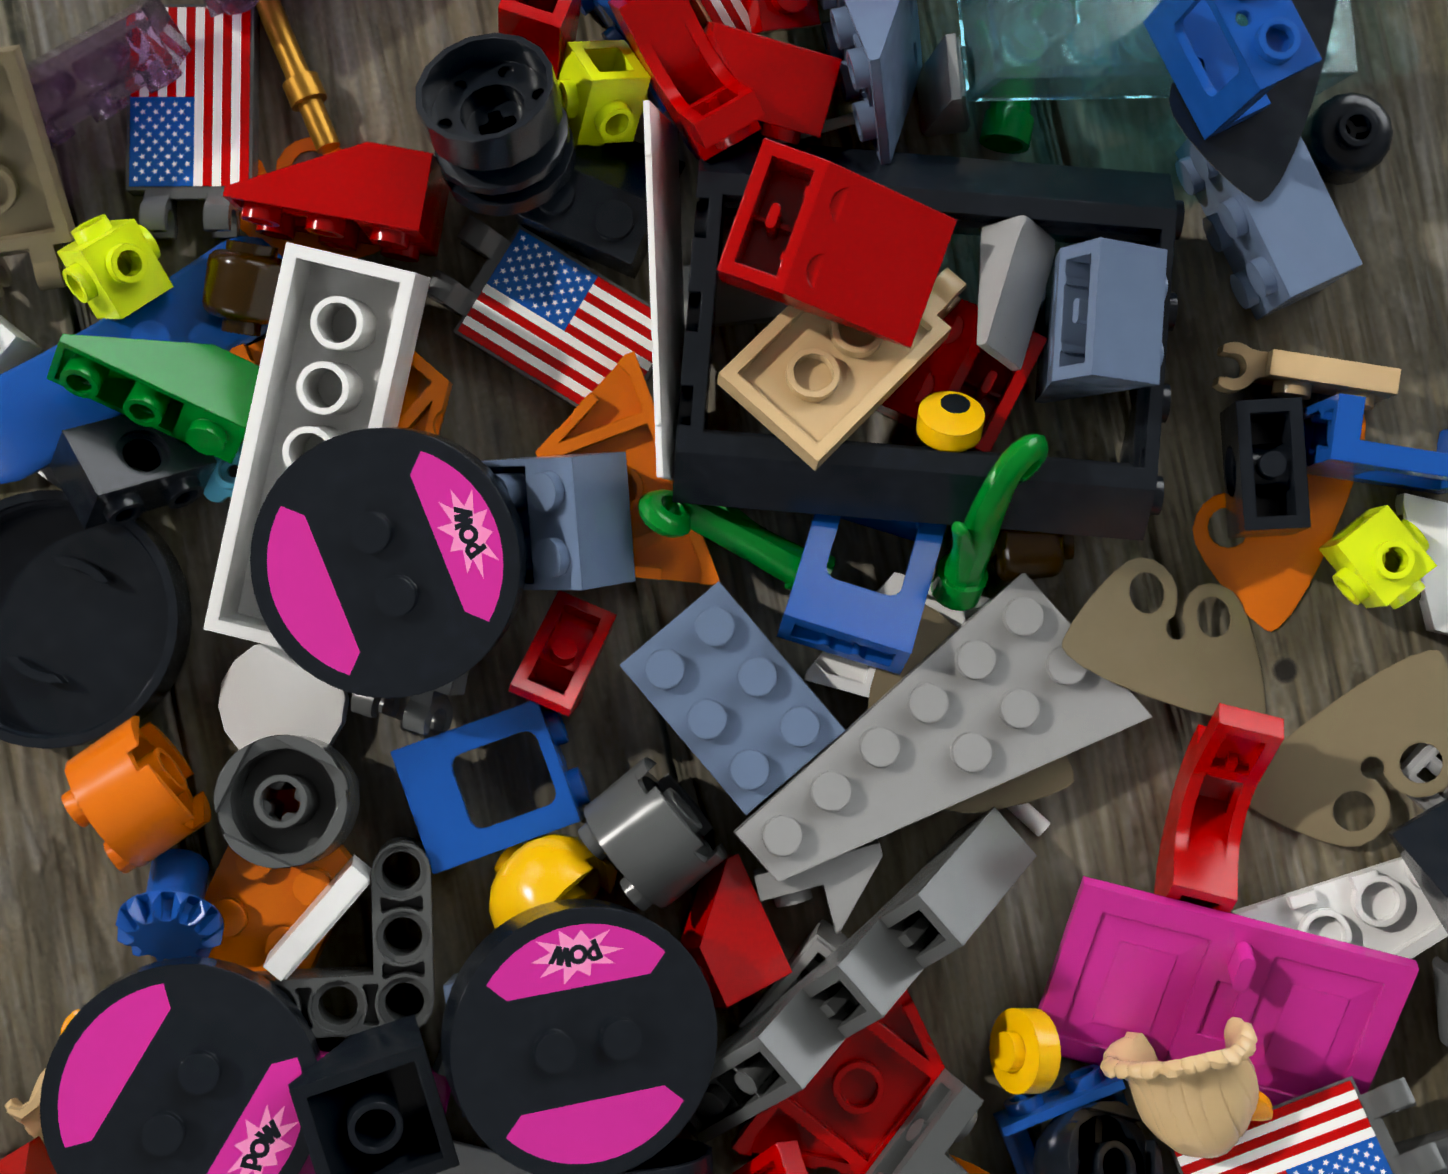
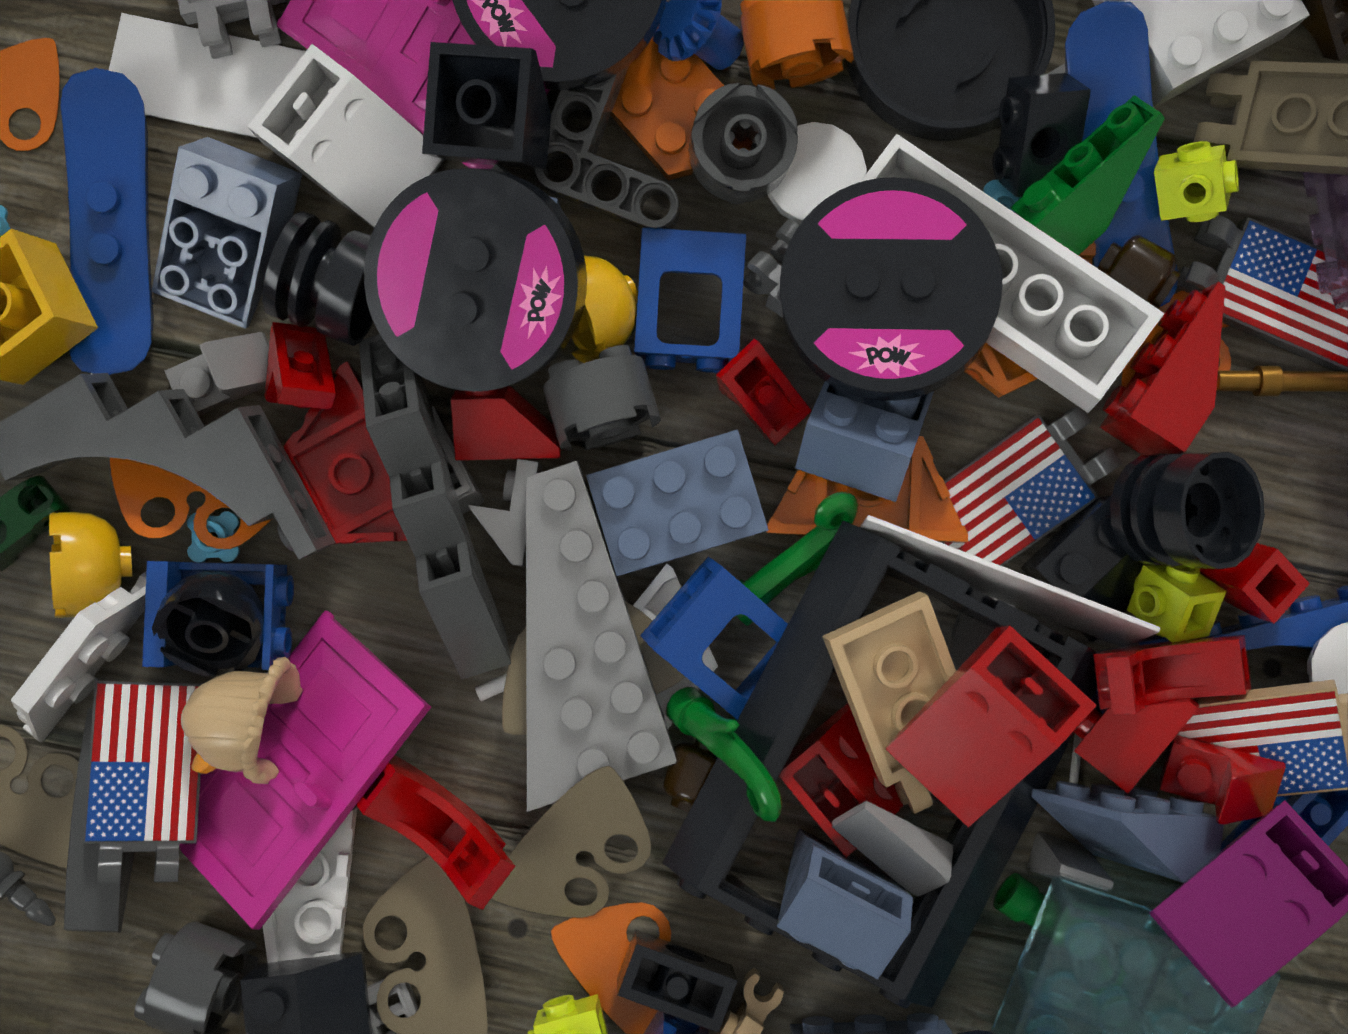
camera: 100 degrees right, 0 degrees up
white tile [263,854,372,981] -> none
yellow tile [916,391,985,452] -> none
yellow wheel [989,1008,1061,1095] -> none

